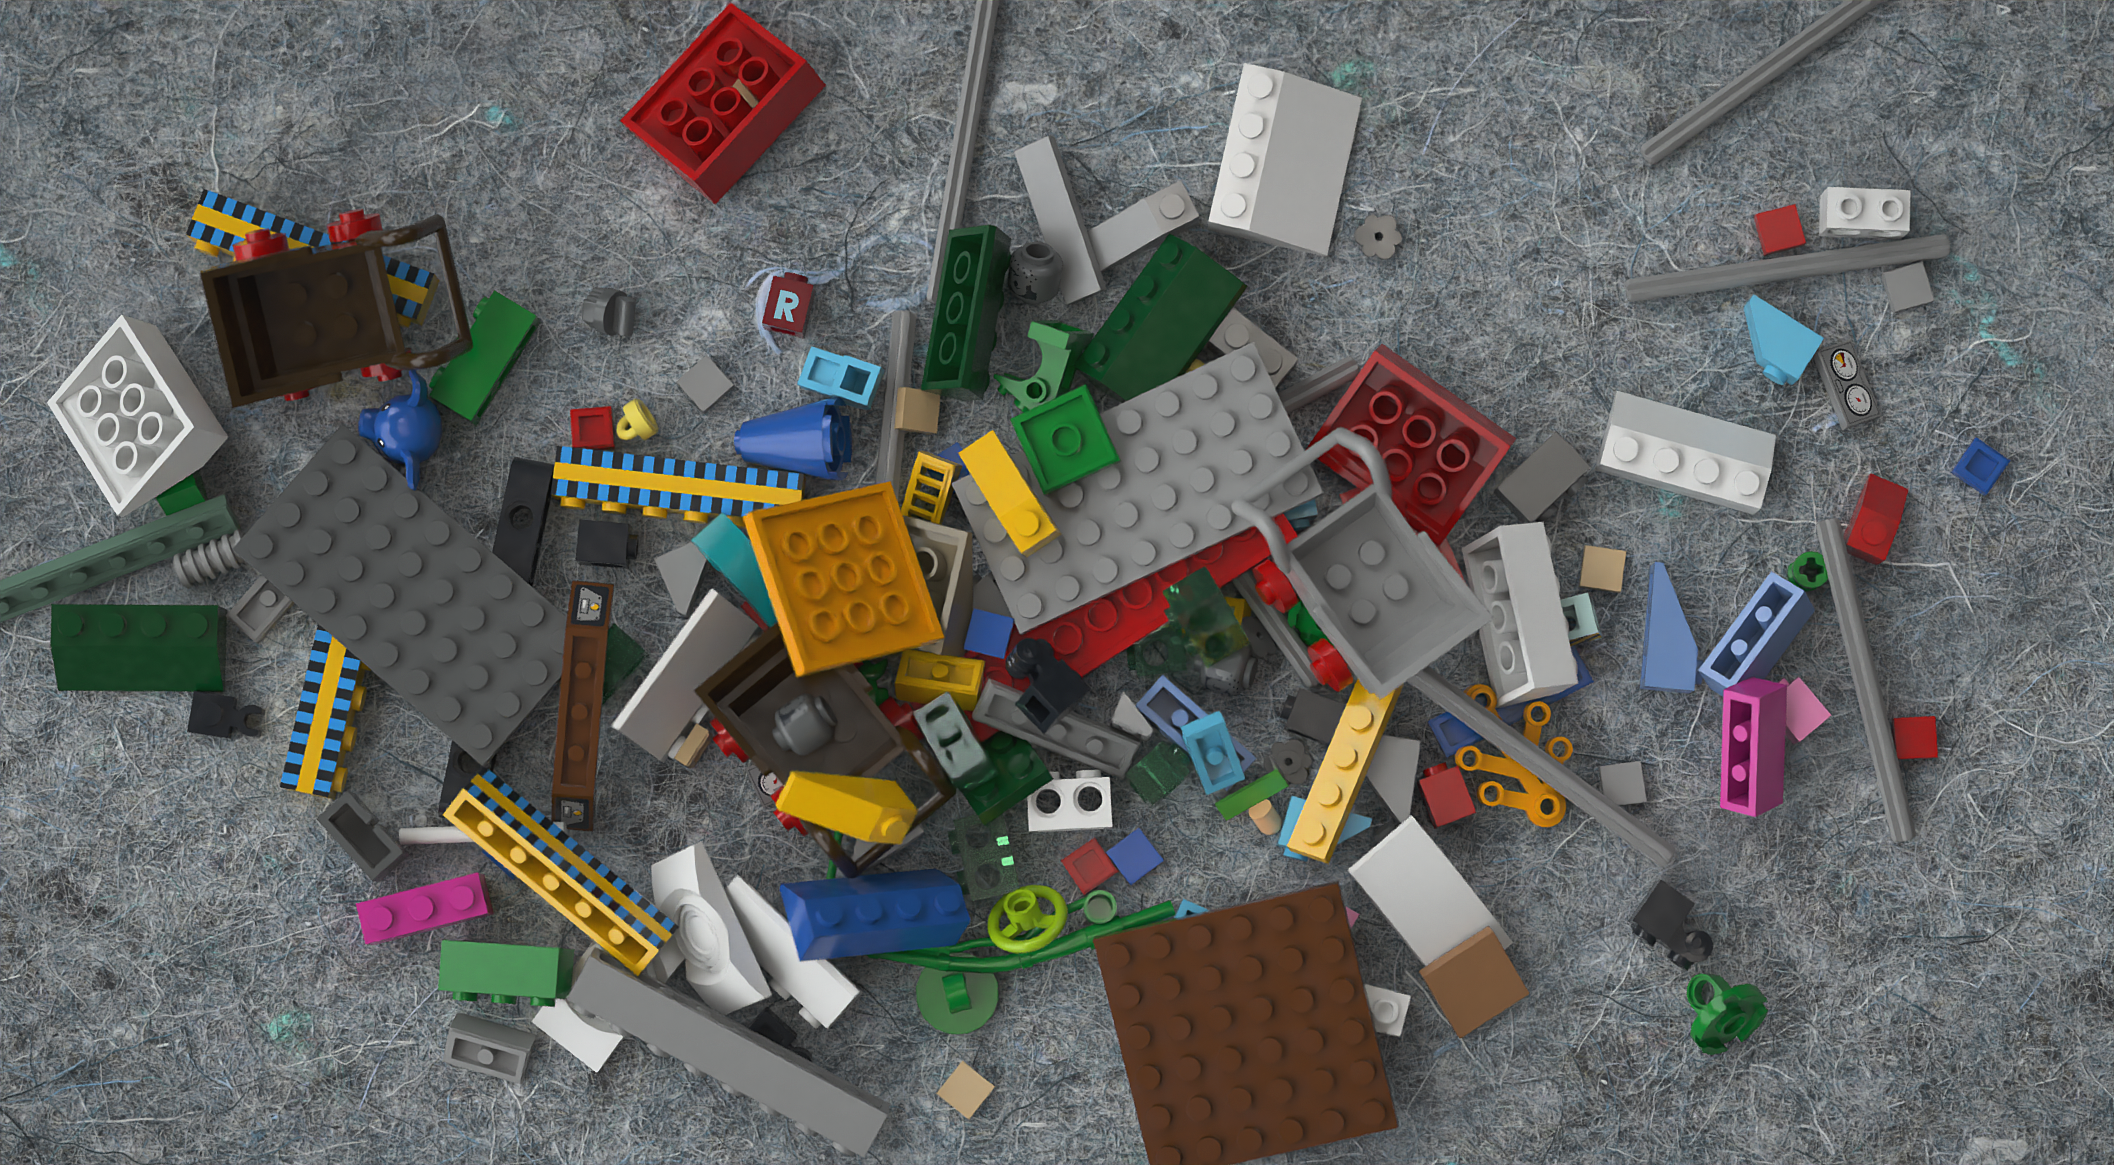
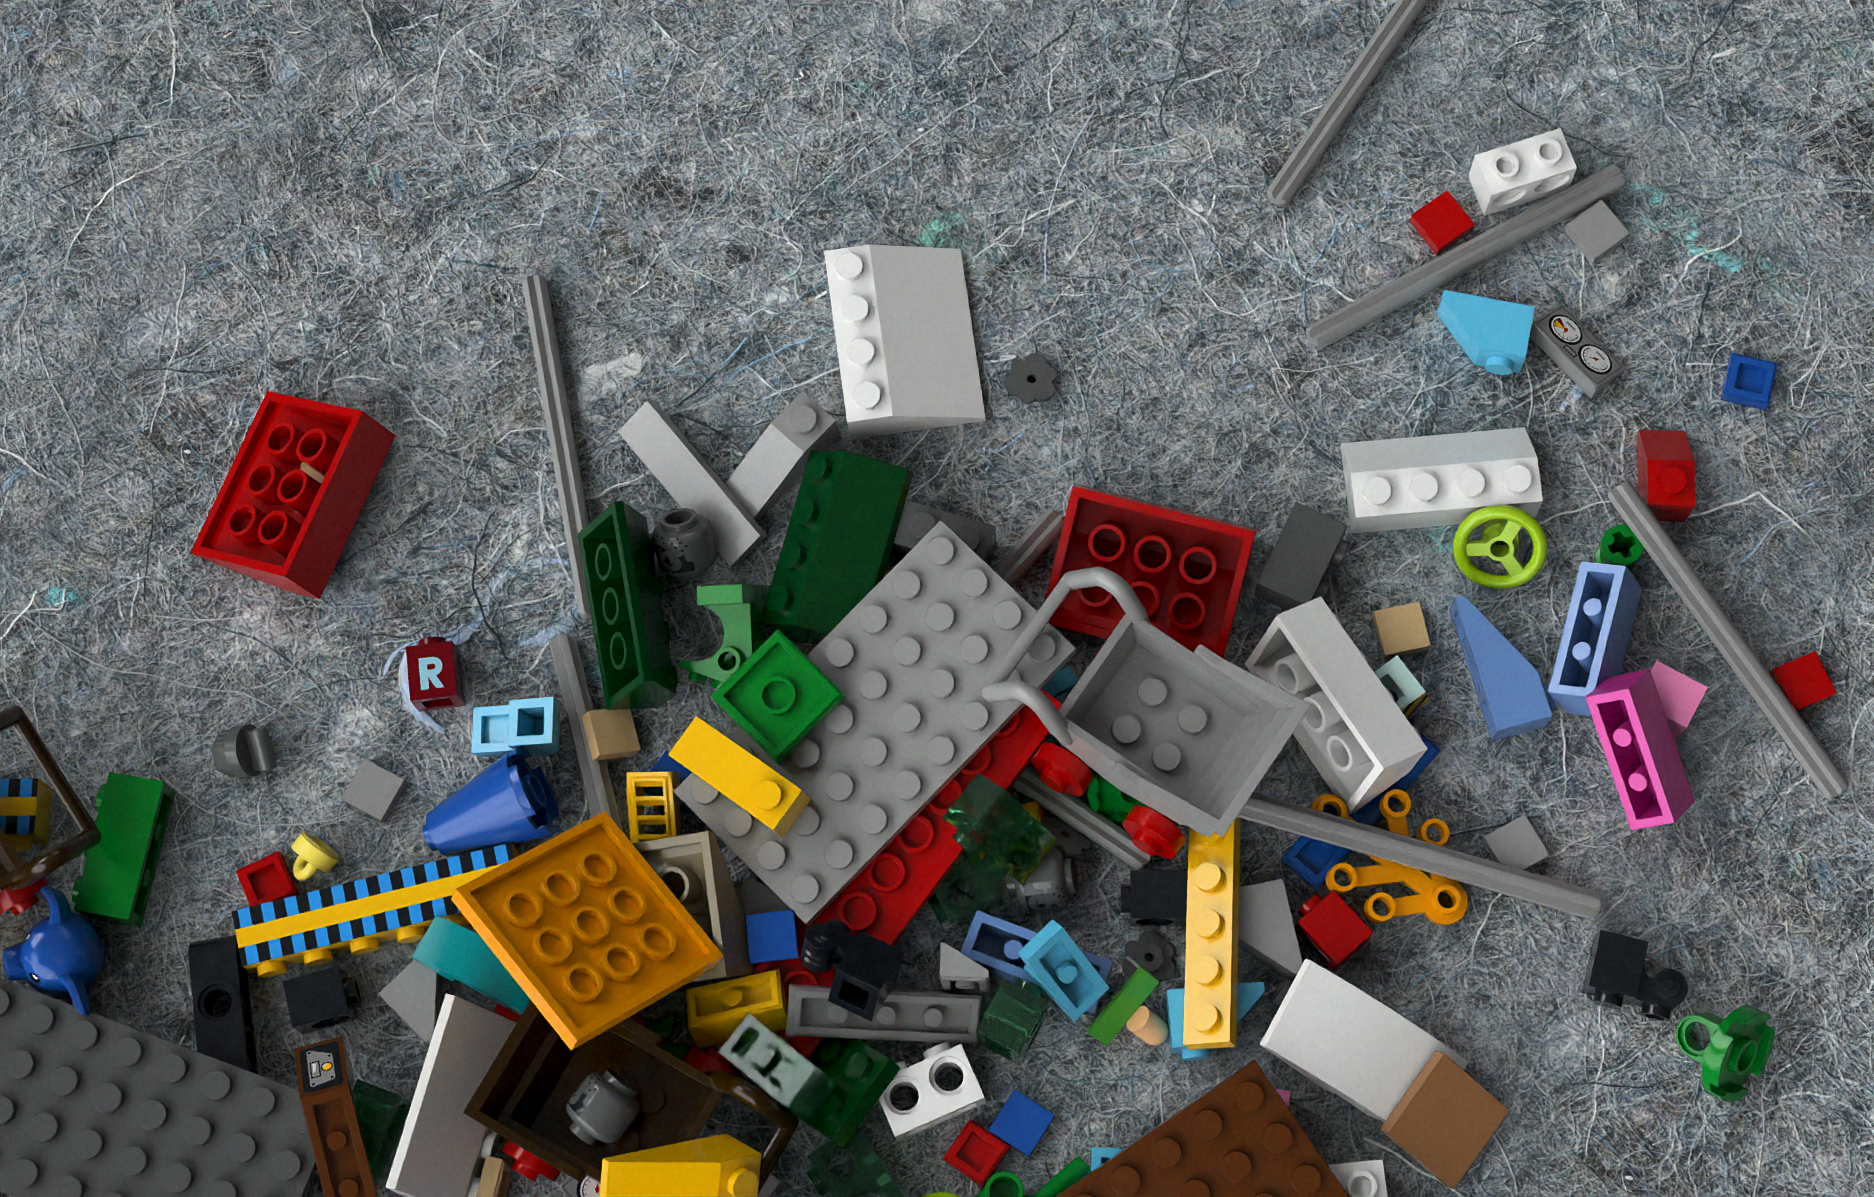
camera: 15 degrees left, 10 degrees down
none -> lime piece [1453,505,1548,589]

